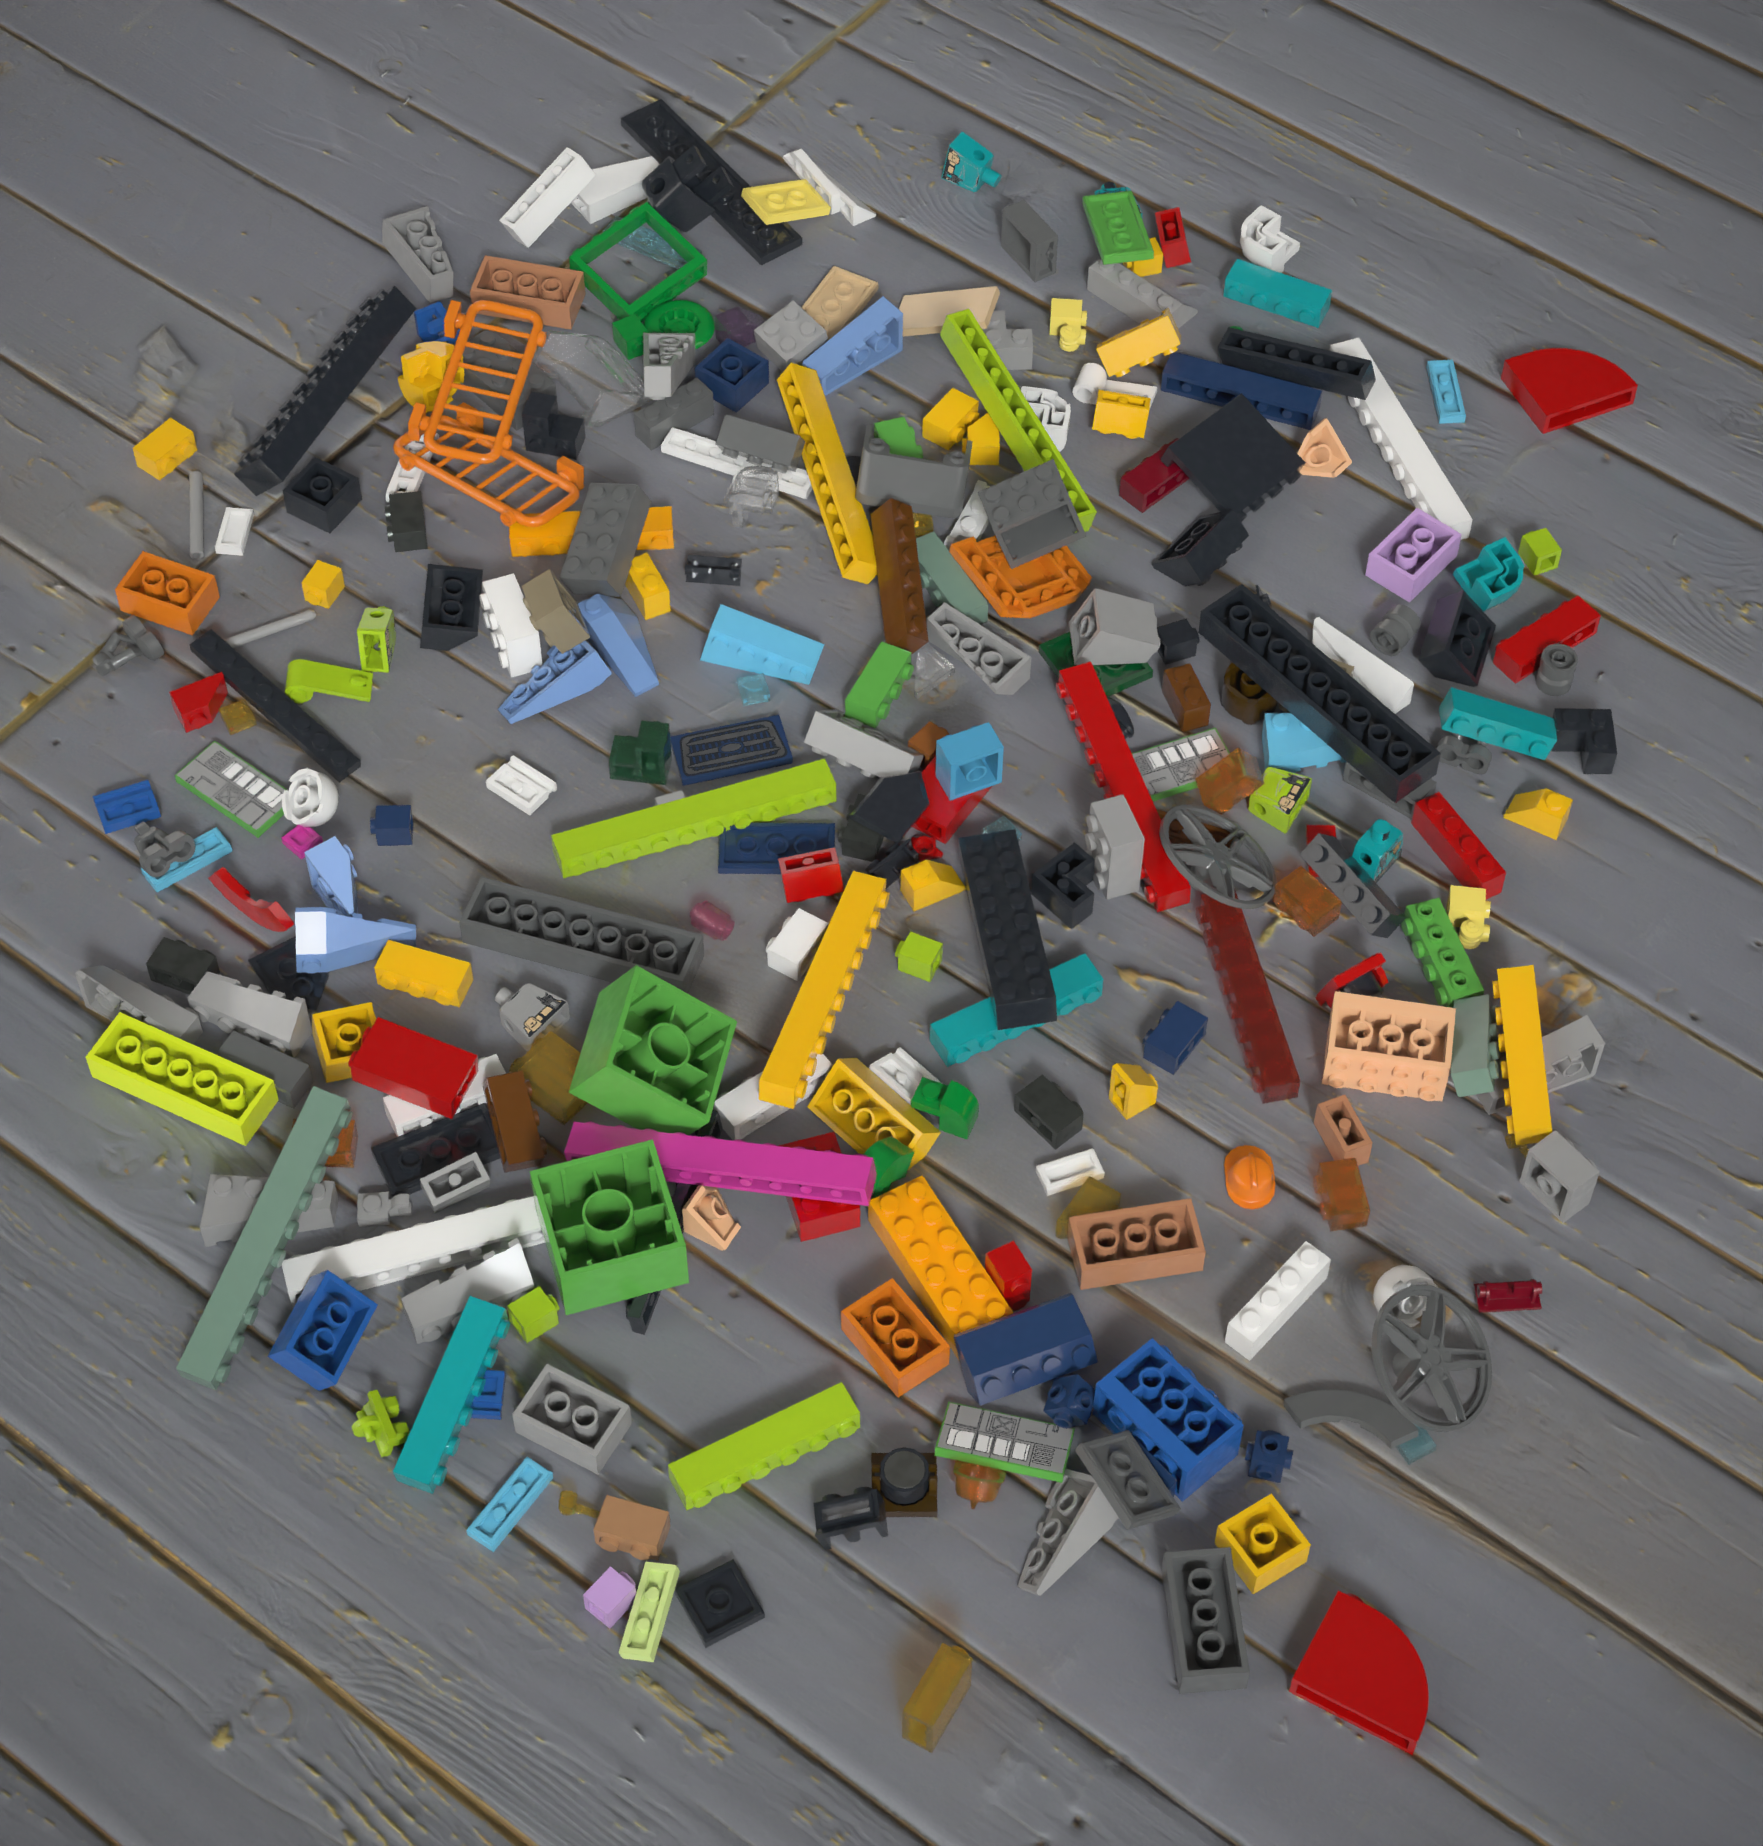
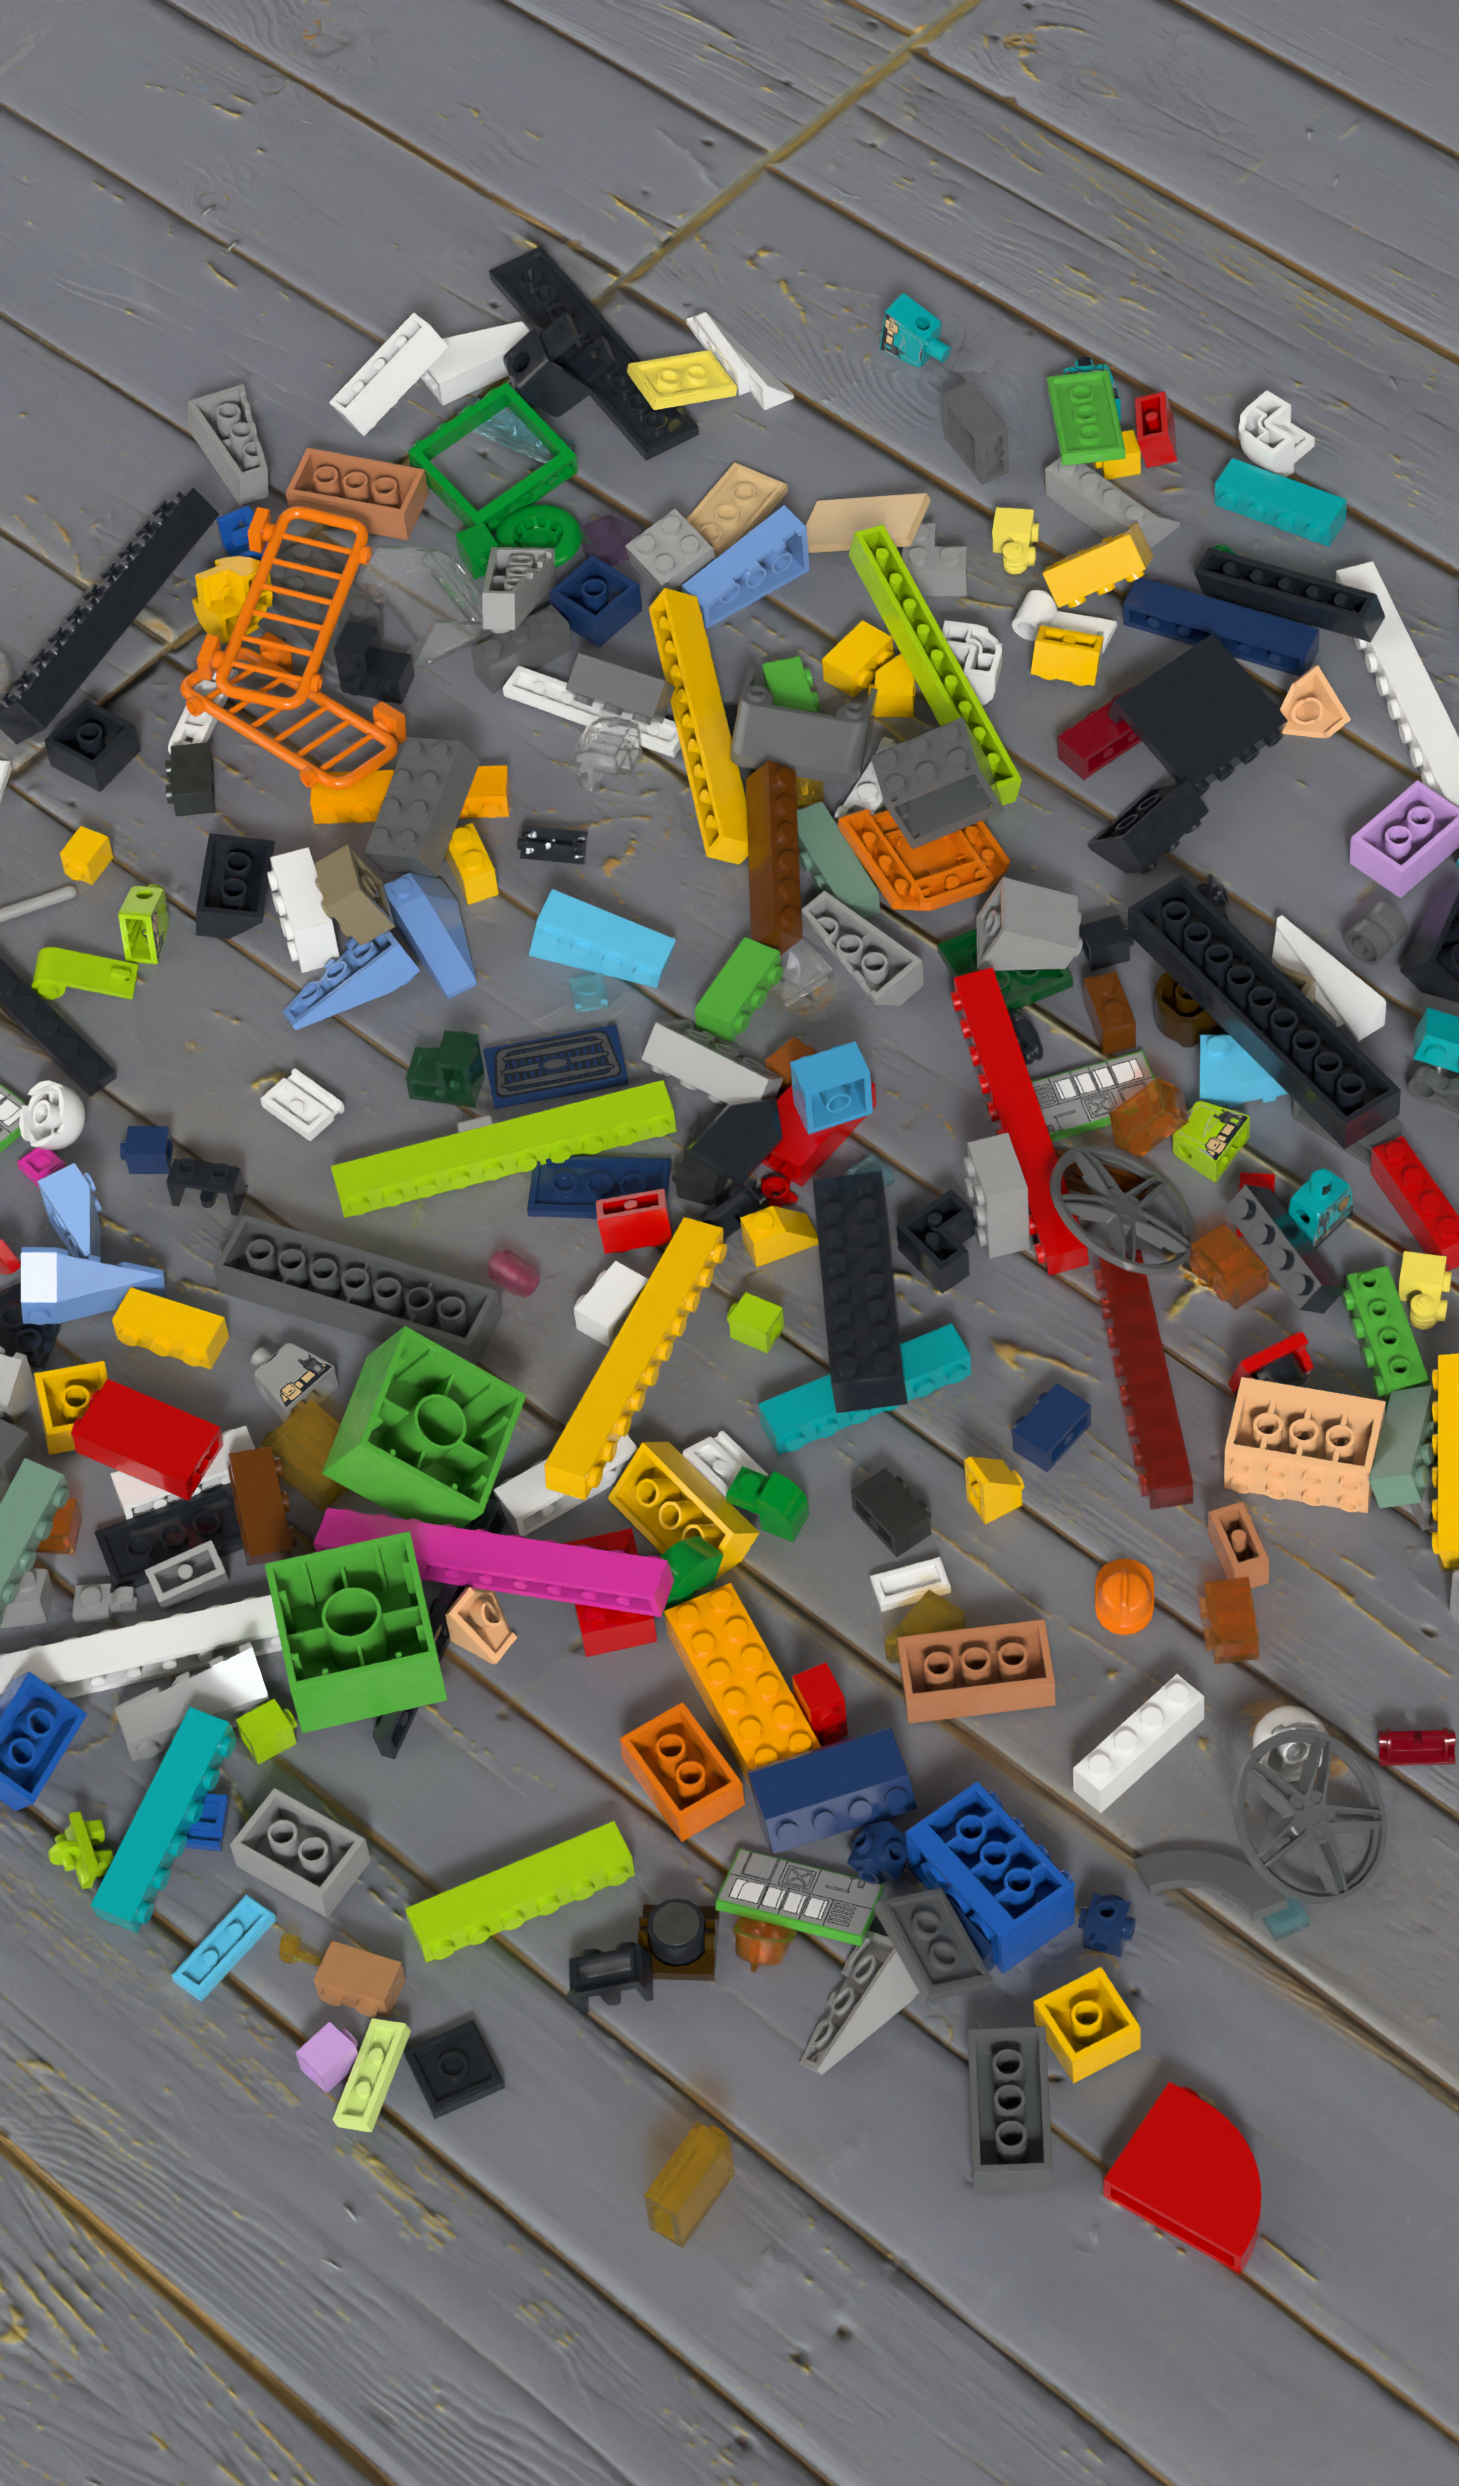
camera: 10 degrees right, 0 degrees up
none -> black window [166,1158,249,1216]

